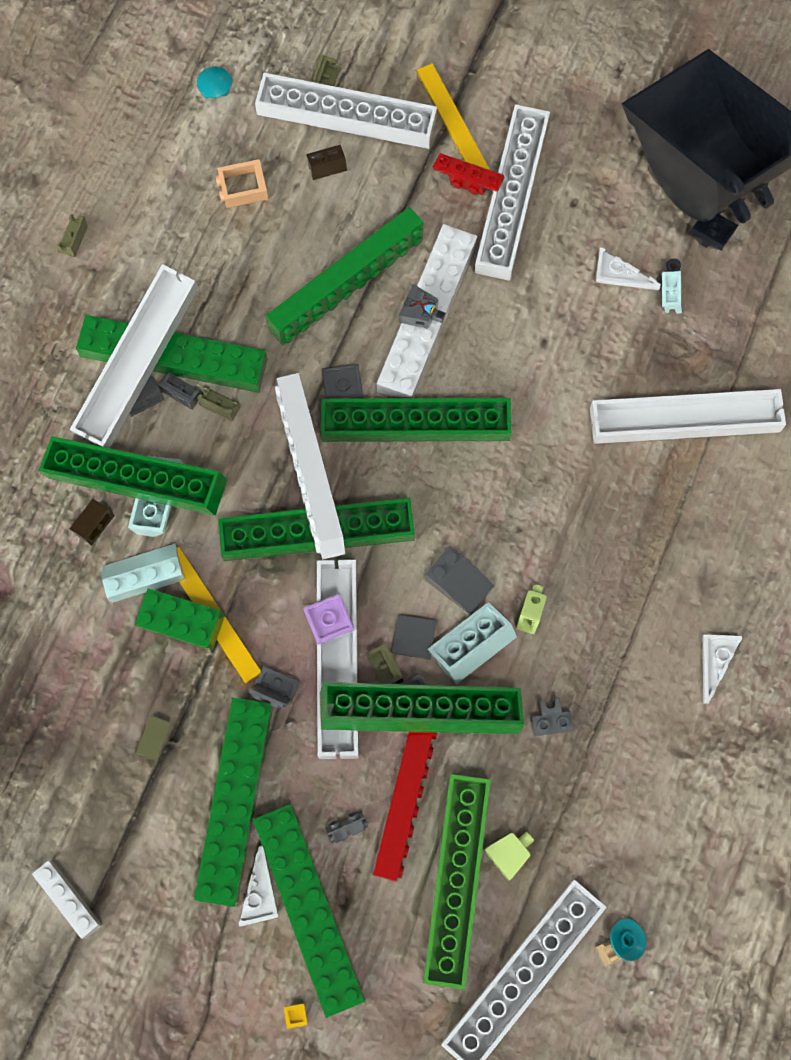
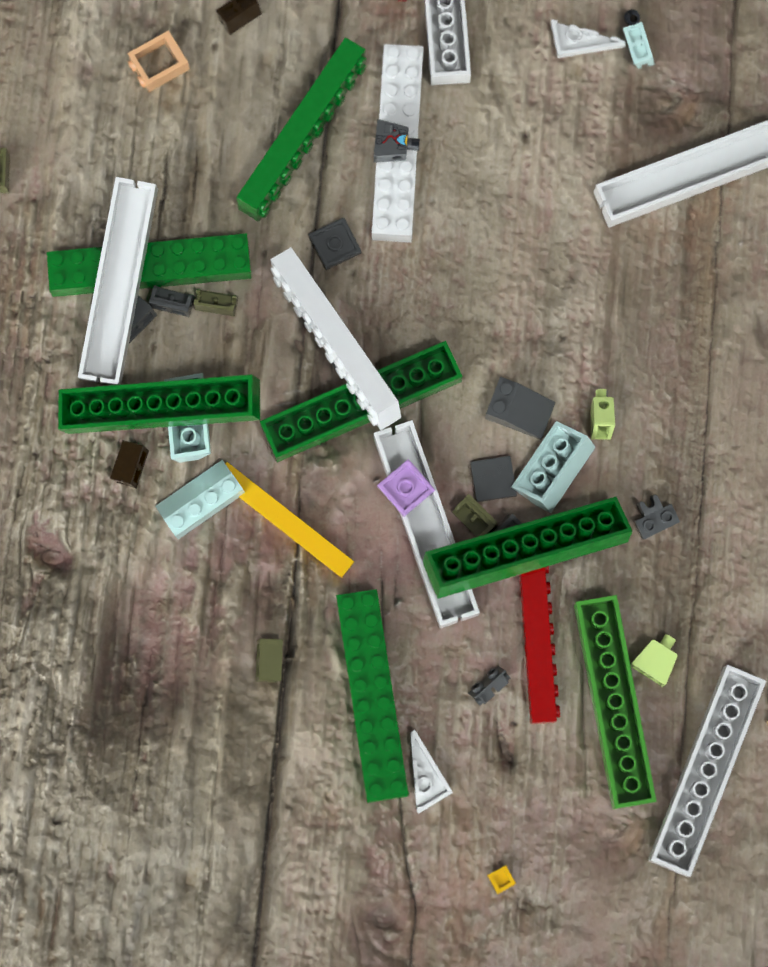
camera: 20 degrees left, 5 degrees up
white brick [32,861,103,939] -> none
green brick [135,588,225,651] -> none
dark grey bracket [248,666,300,709] -> none
green brick [253,804,365,1018] -> none
green brick [321,398,512,442] -> none

